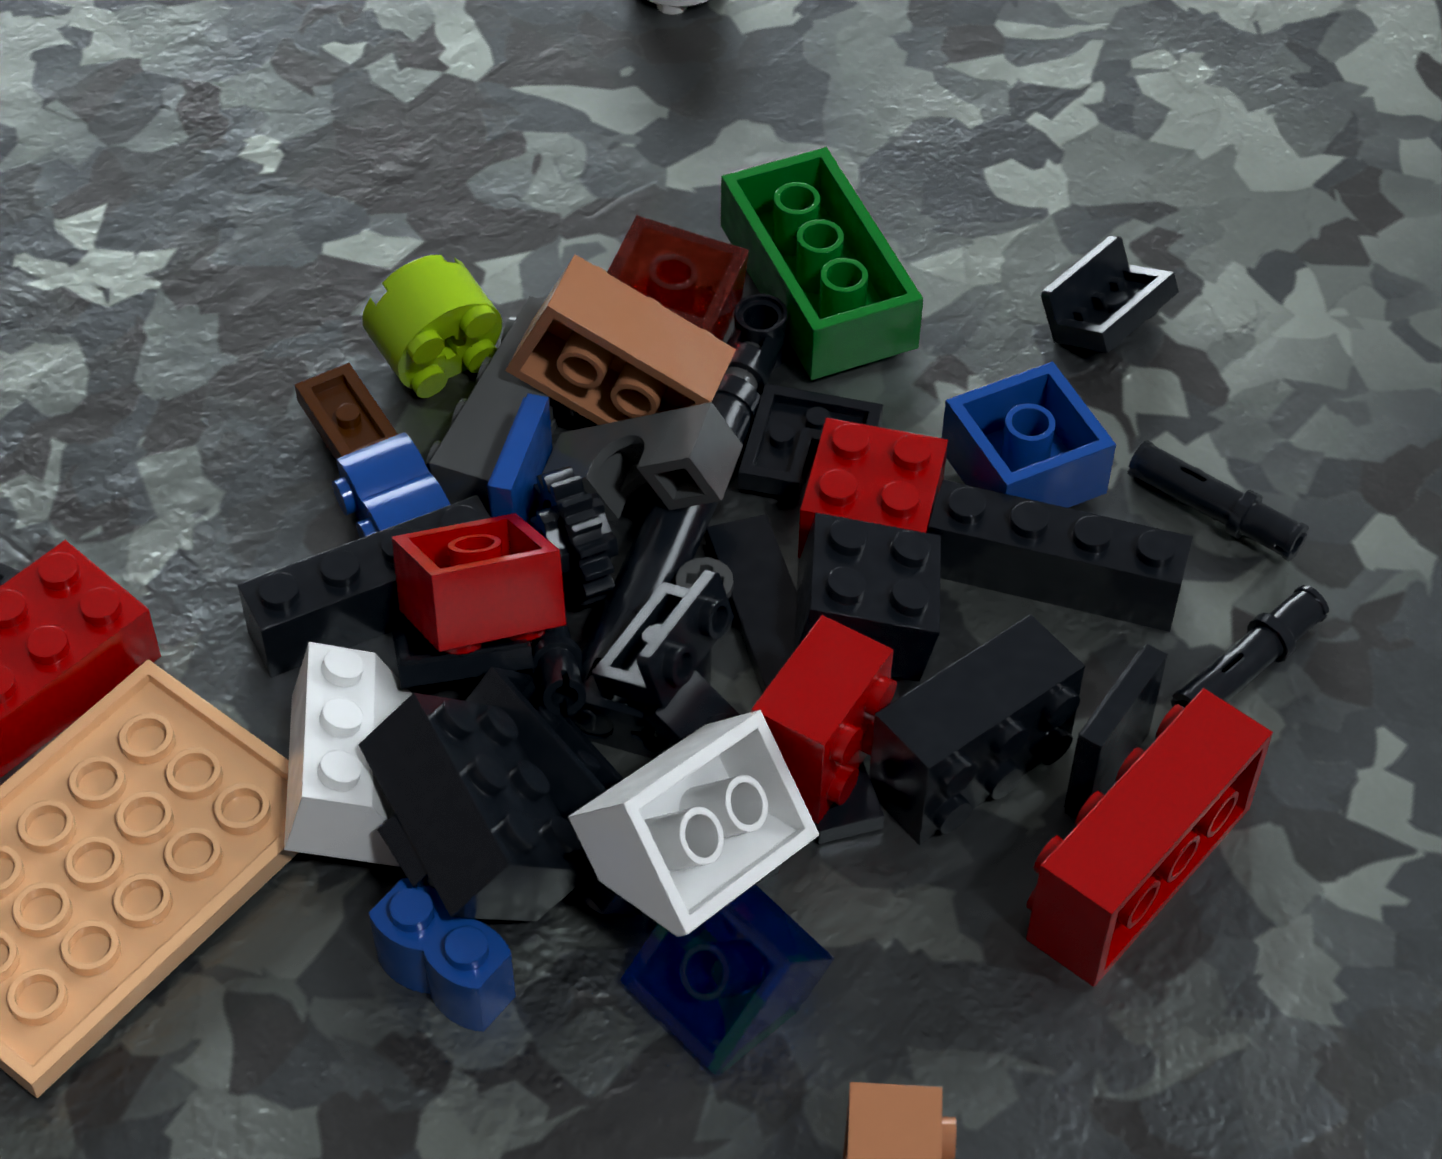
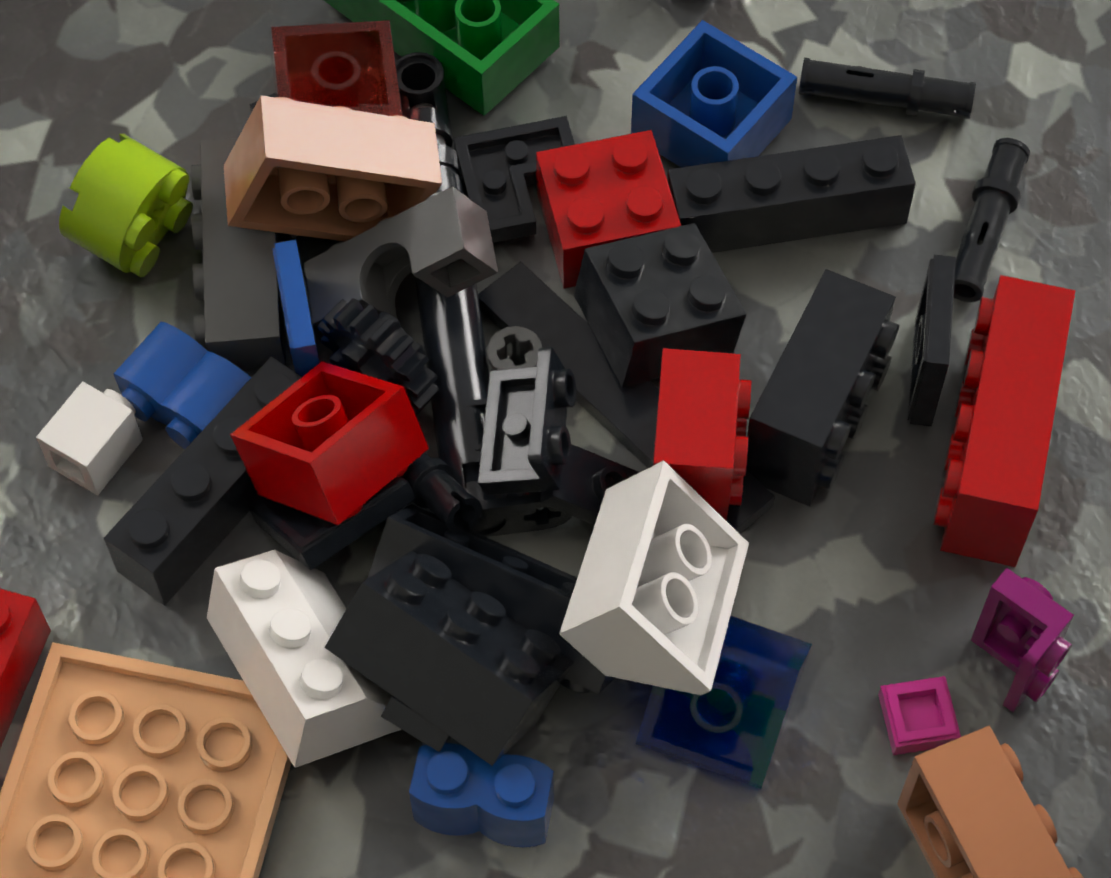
camera: 25 degrees left, 10 degrees up
reddish brown plate [294,363,398,459] -> none
none -> white brick [36,381,143,496]
none -> dark pink tile [878,676,961,755]
none -> magenta bracket [970,568,1074,713]

